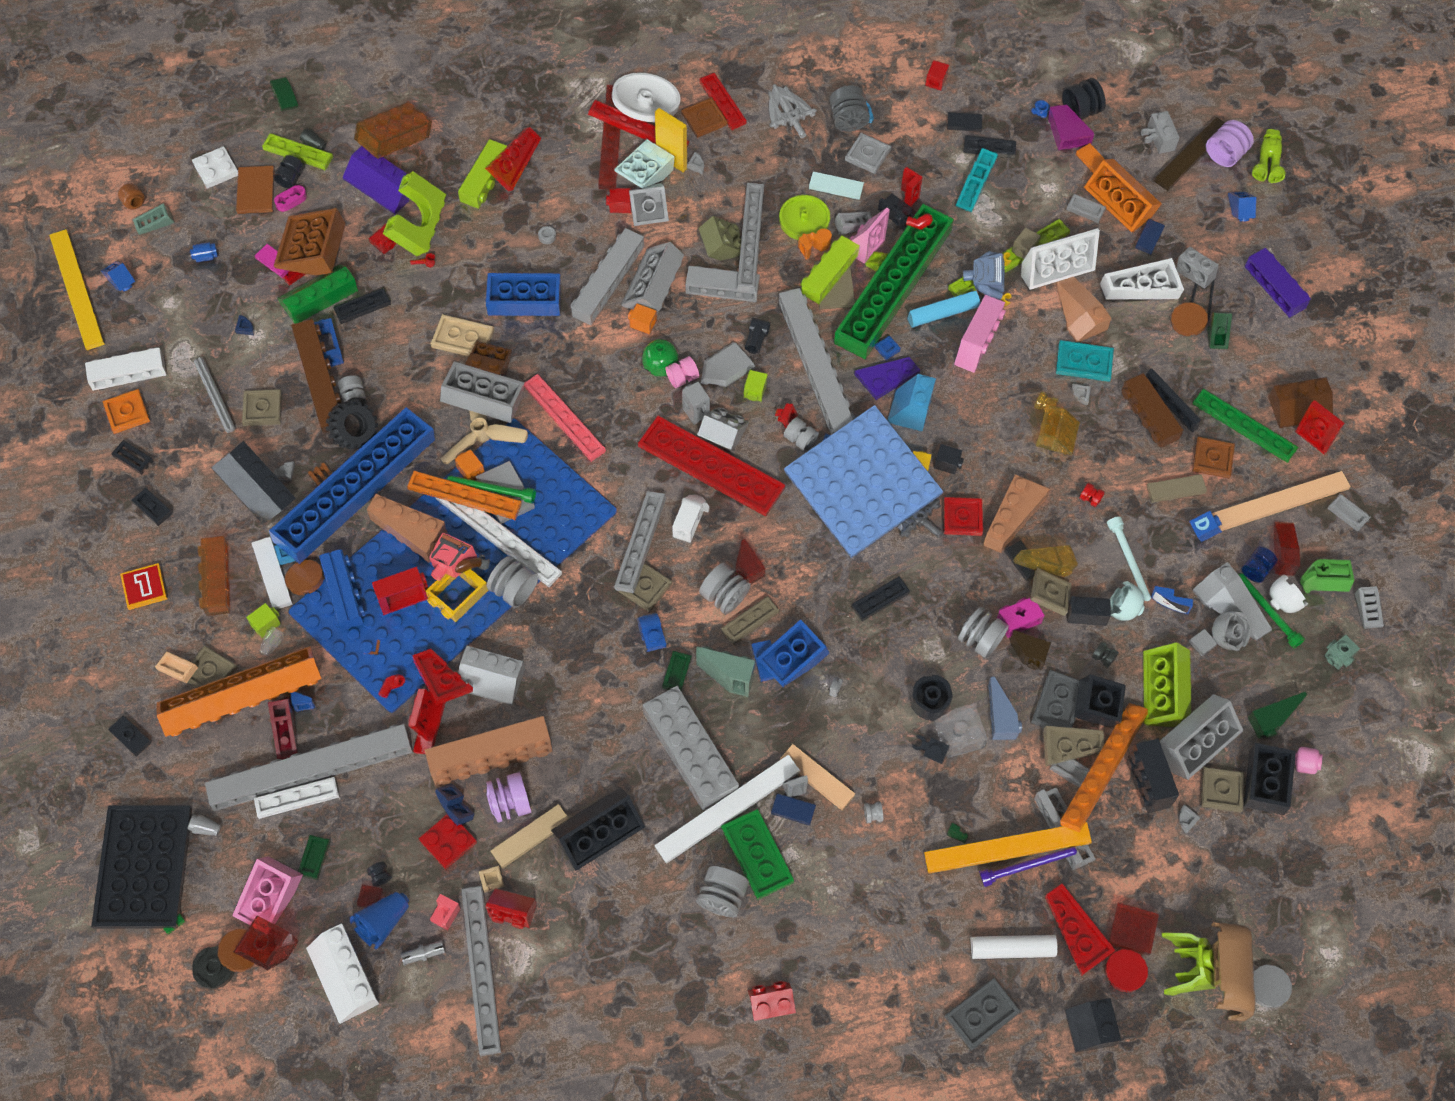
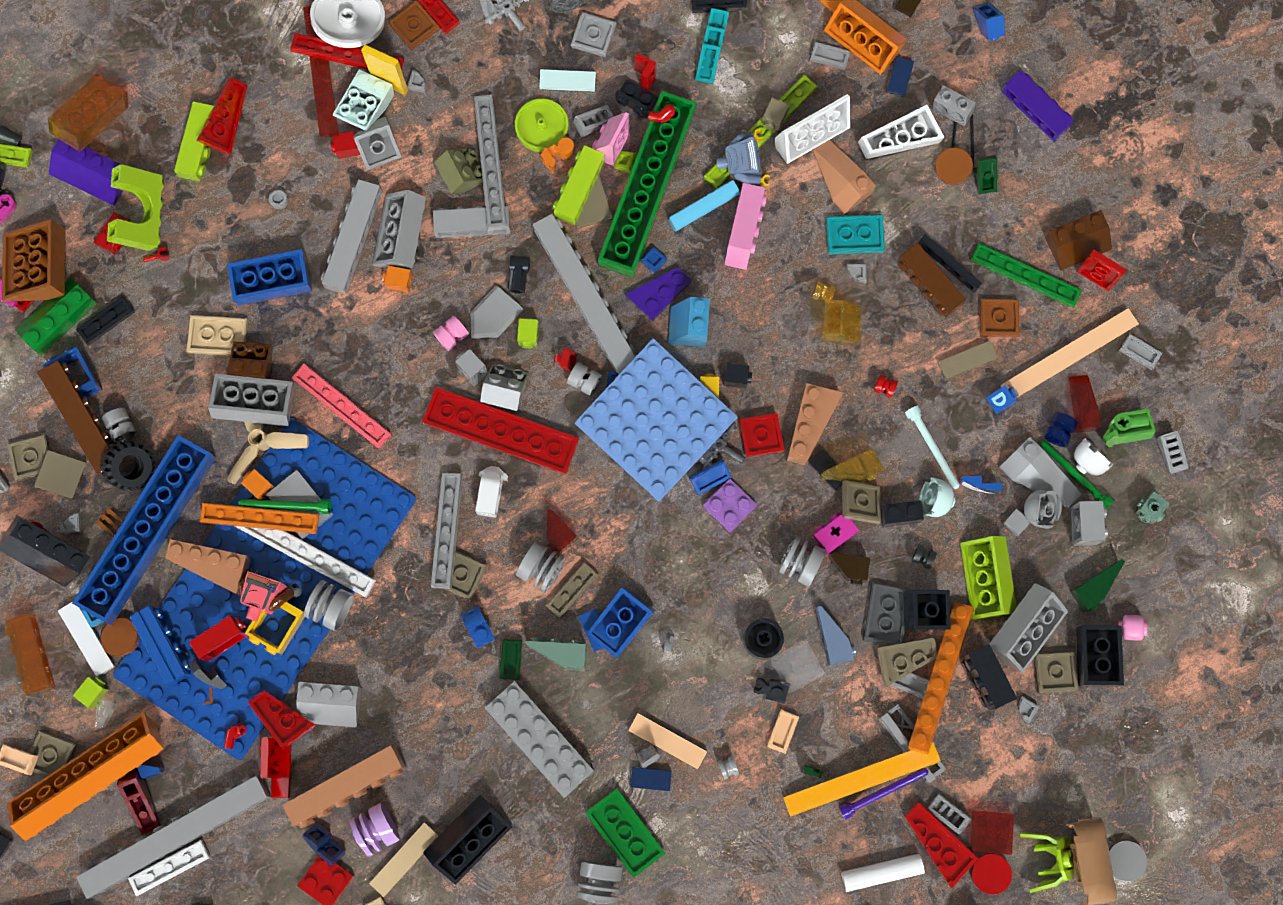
camera: 10 degrees left, 15 degrees up
green cylinder [642,339,679,377] -> none
white tile [655,755,800,864] -> none
black tile [851,576,910,622] -> none
none -> dark tan tile [34,450,86,499]
none -> dark grey slope [188,659,227,689]
none -> blue tile [689,459,732,495]
none -> medium lavender plate [703,479,757,533]
none -> light nougat tile [767,709,799,754]
none -> light grey slope [927,793,972,836]
none -> light grey brick [1070,501,1108,546]

